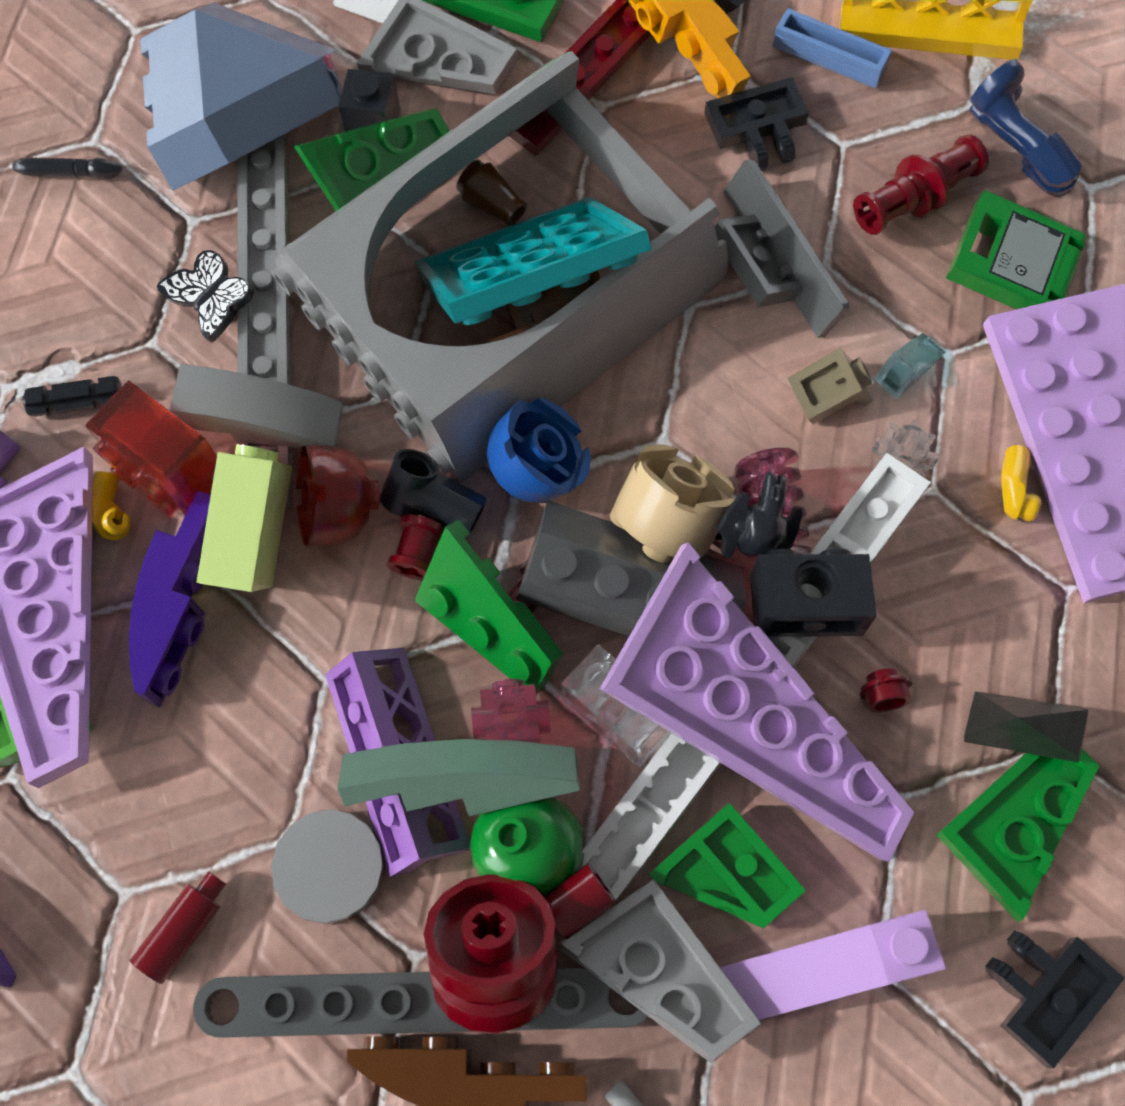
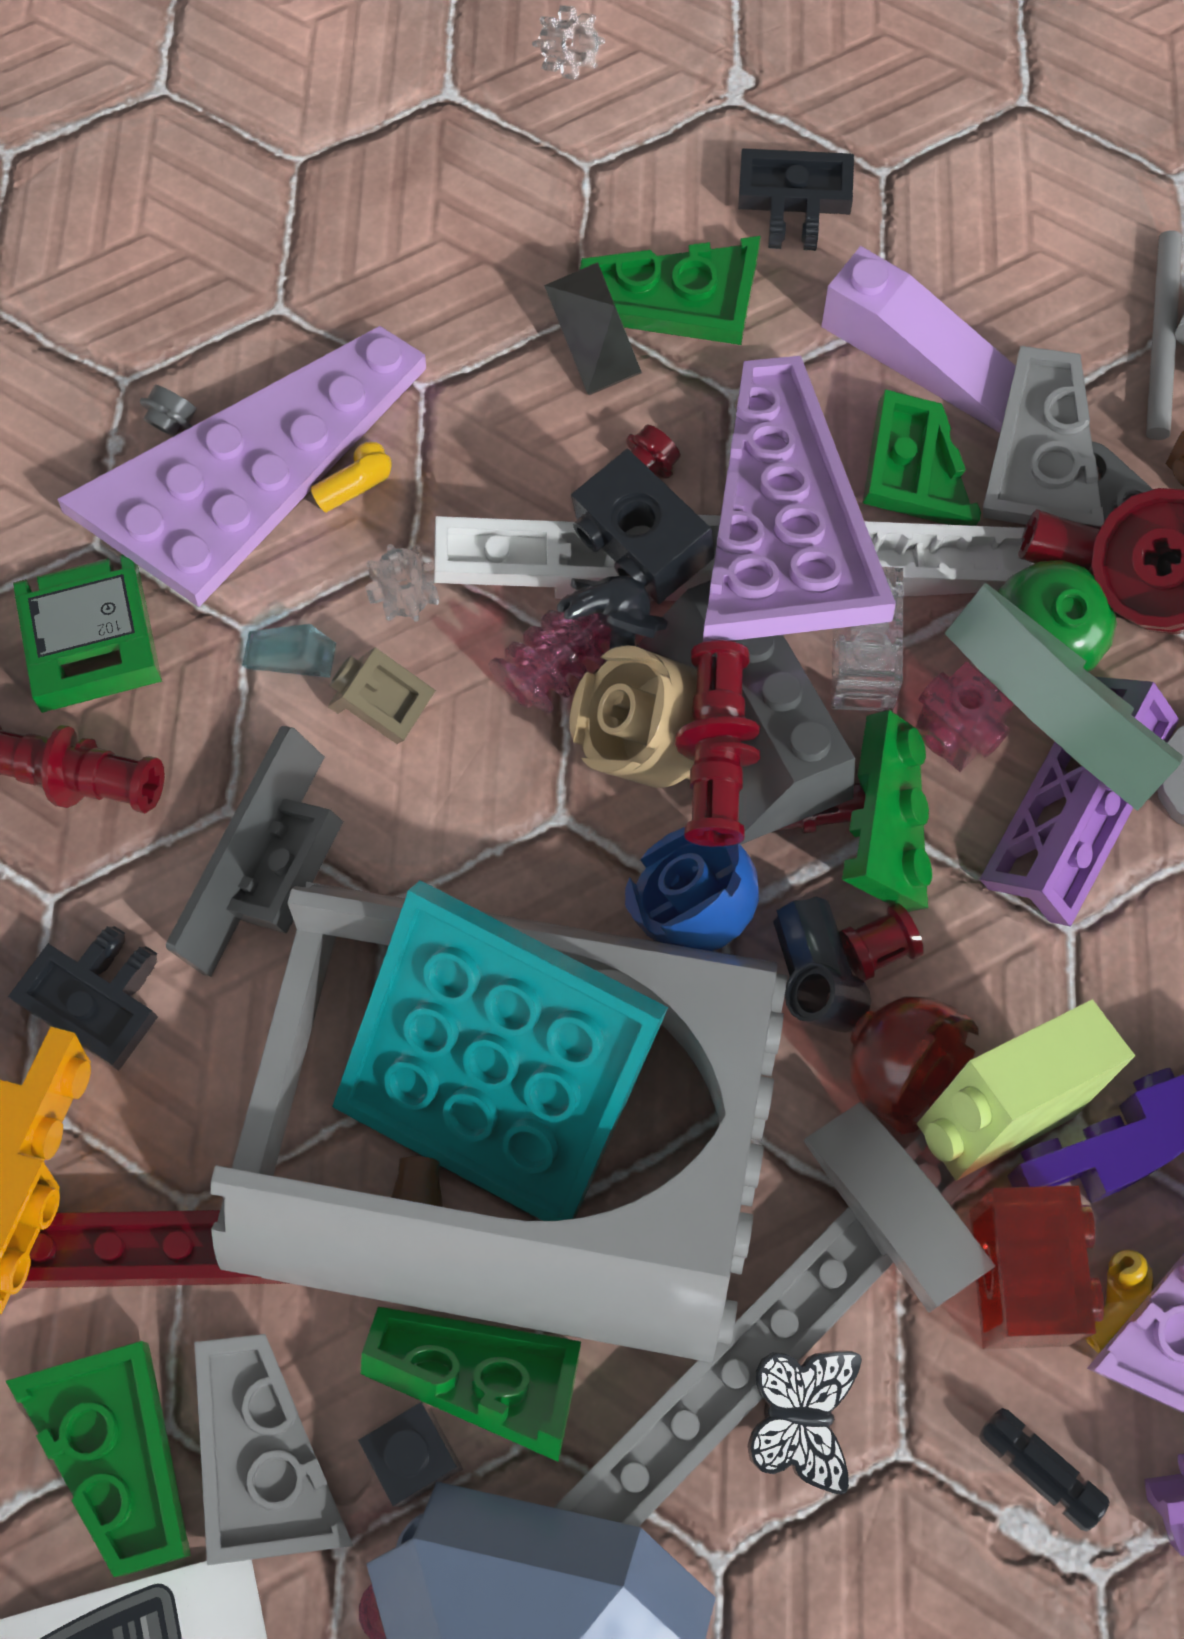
camera: 130 degrees left, 0 degrees up
none -> dark red piece [675,640,761,847]

